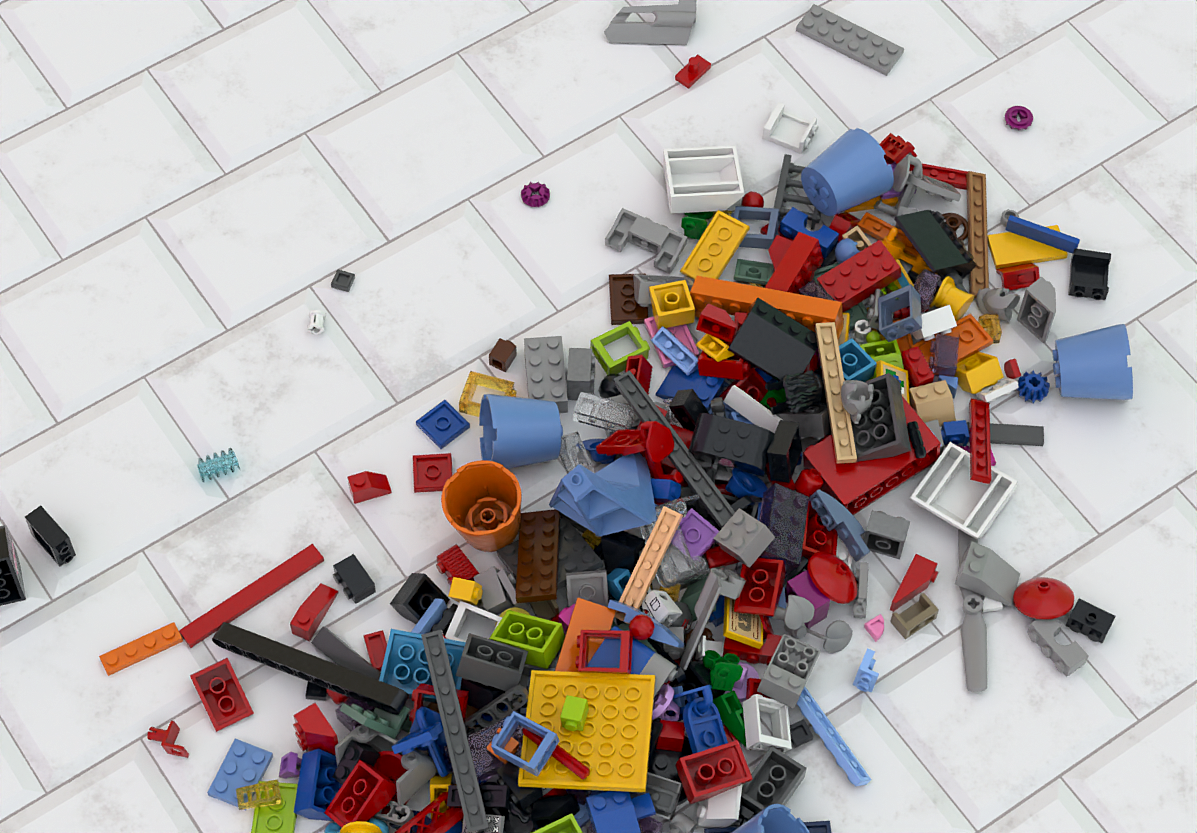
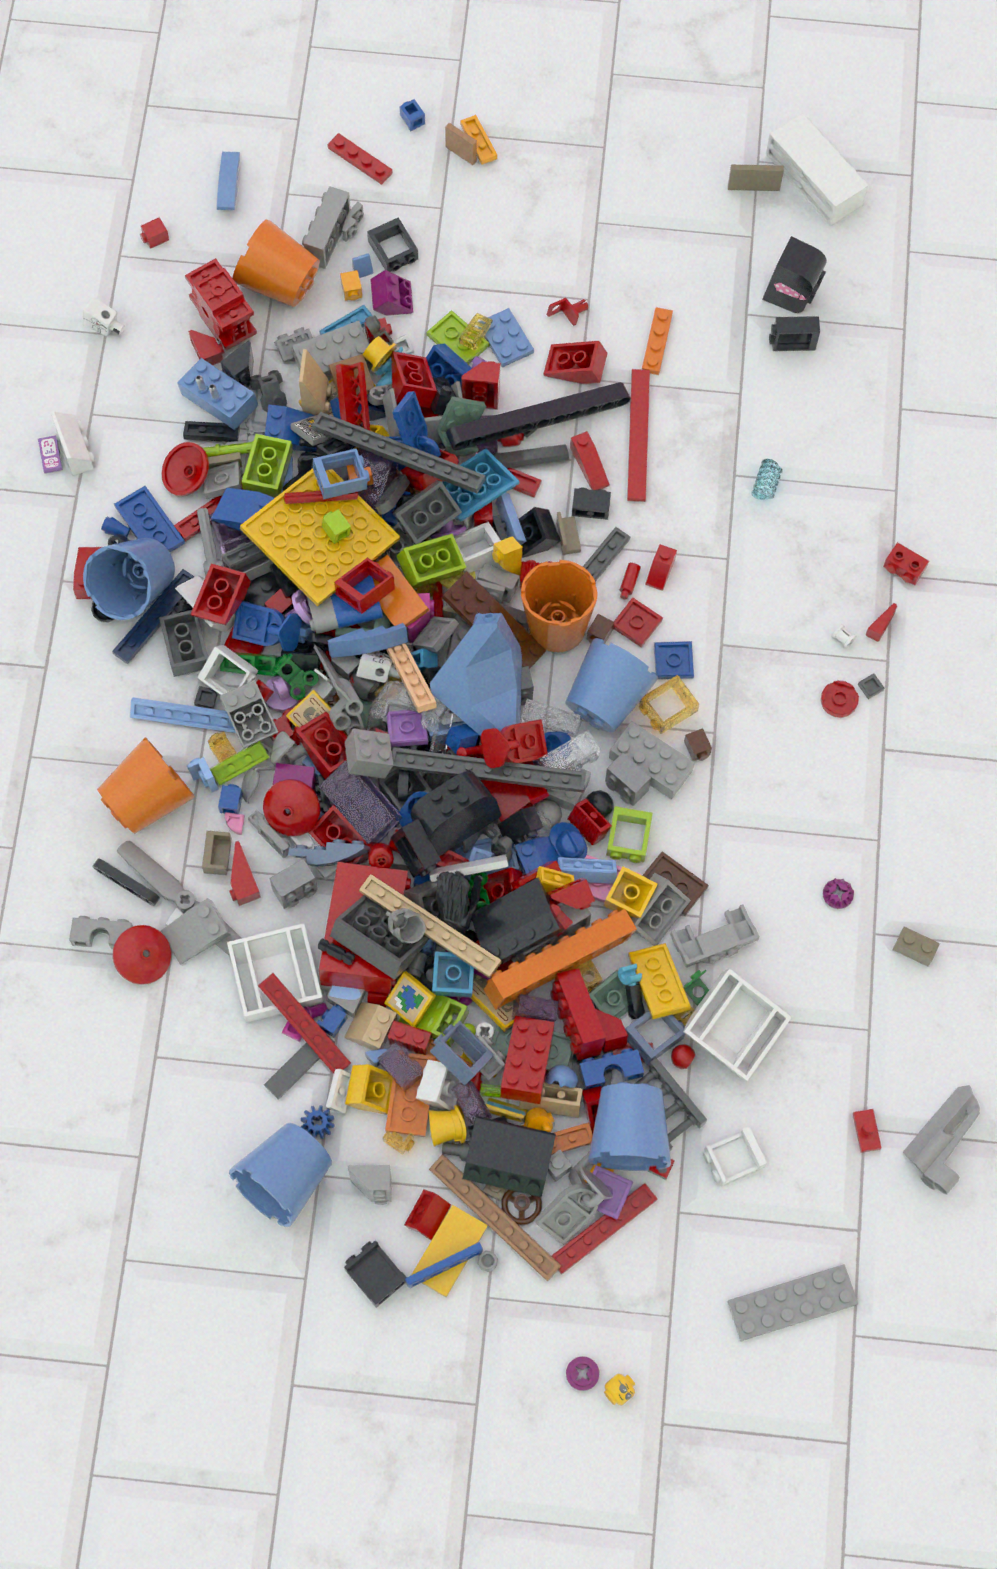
camera: 130 degrees right, 10 degrees up
red piece [629,614,655,641] -> none
blue tile [631,793,656,820] -> none
red bracket [880,133,917,164] -> none
light grey helmet [976,288,1020,322] -> none
red tile [1004,359,1021,379] -> none
black brick [1066,598,1116,643] -> none
none -> black beam [92,858,160,906]
none -> orange cone [97,737,195,834]
none -> clear yellow bracket [208,731,236,763]
none -> lime tile [210,741,270,786]
none -> blue brick [218,784,243,814]
none -> blue piece [549,822,587,859]
none -> dark tan panel [556,512,581,555]
none -> dark grey tile [583,527,631,582]
none -> yellow head [604,1373,635,1405]
none -> piece [618,964,645,1019]
none -> red cylinder [619,562,641,599]
none -> red tile [821,680,859,718]
none -> red slope [866,603,897,642]
none -> red brick [883,542,929,585]
none -> dark tan brick [892,927,940,966]

